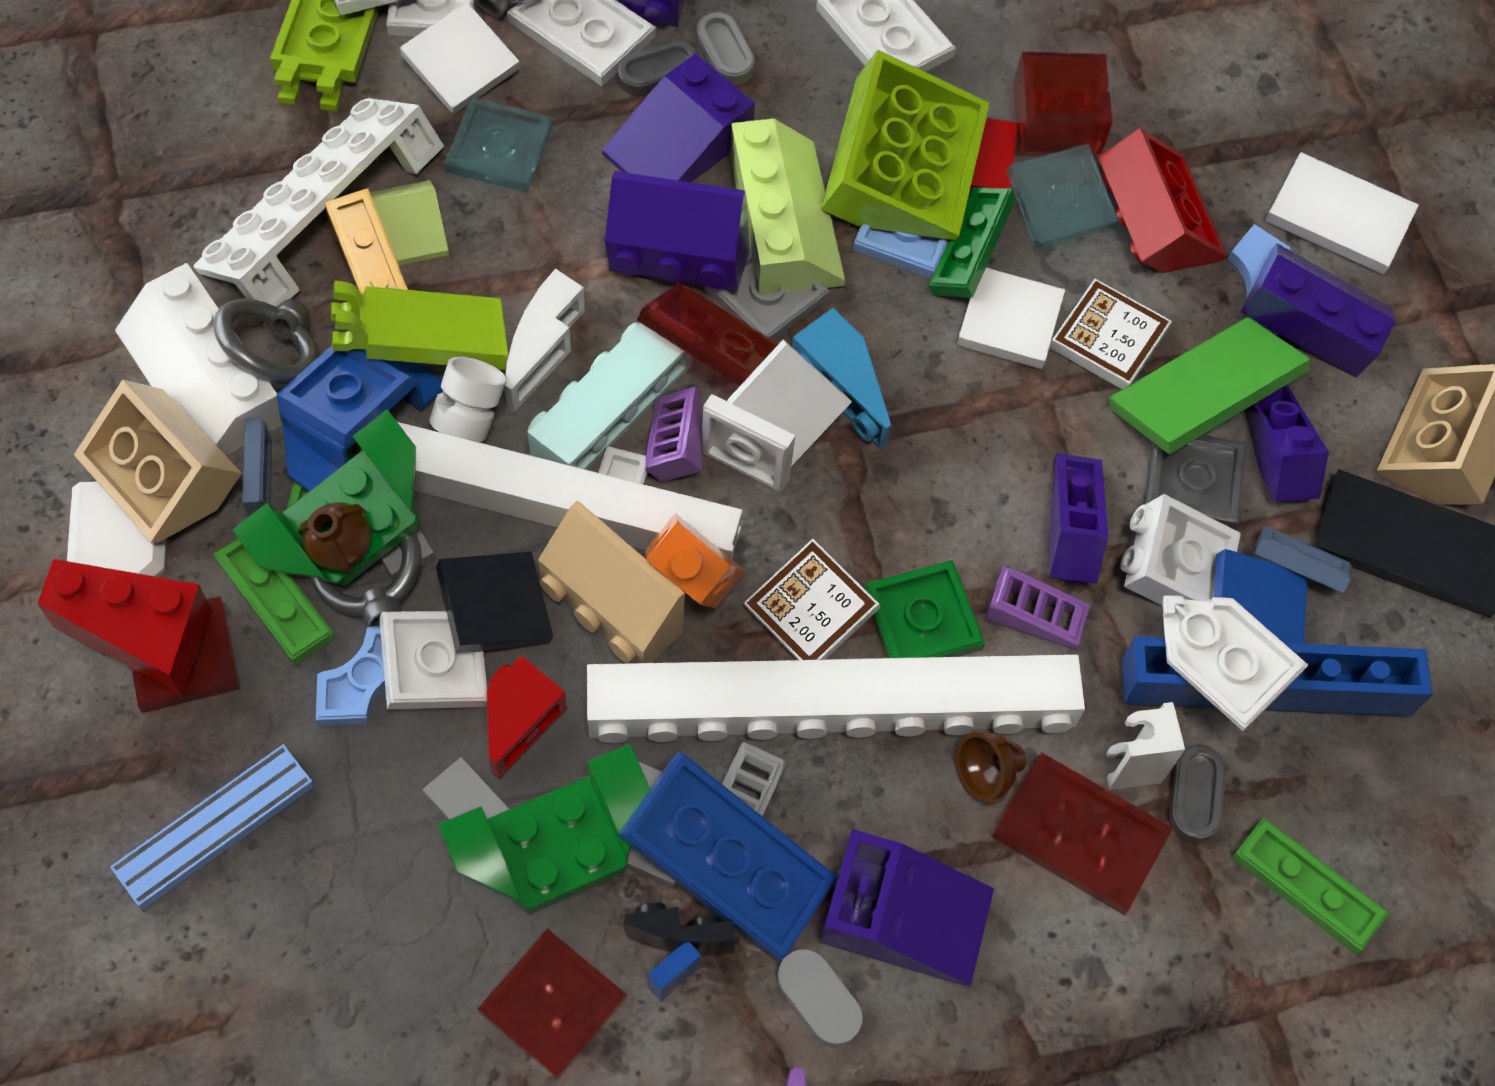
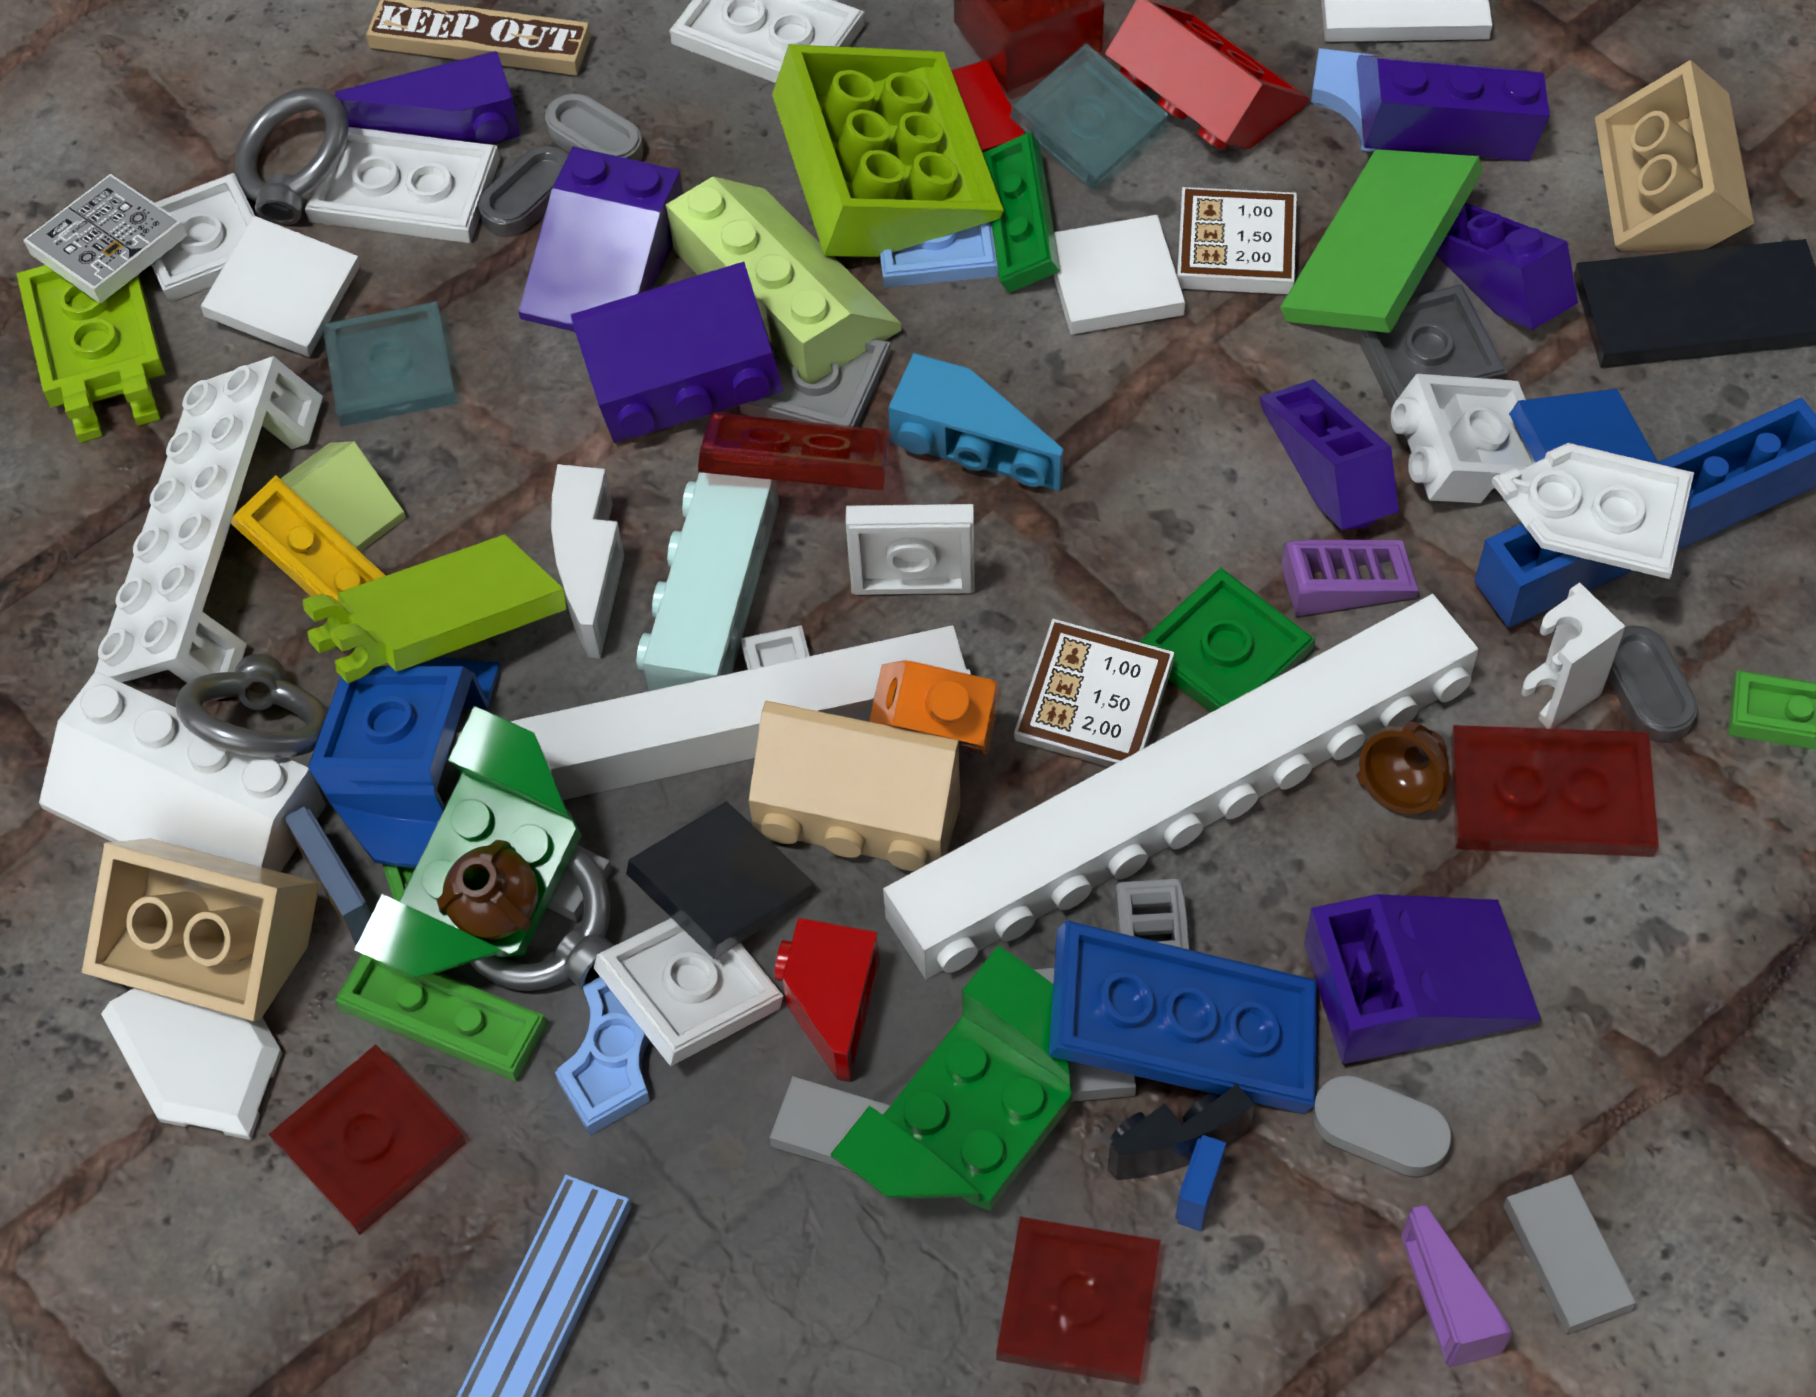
camera: 20 degrees left, 5 degrees down
red wedge [37,559,211,698] -> none
white wheel [429,357,506,442] -> none
medium lavender slope [646,386,702,482] -> none
white tile [727,340,852,467] -> none
sand blue tile [1255,526,1352,593] -> none

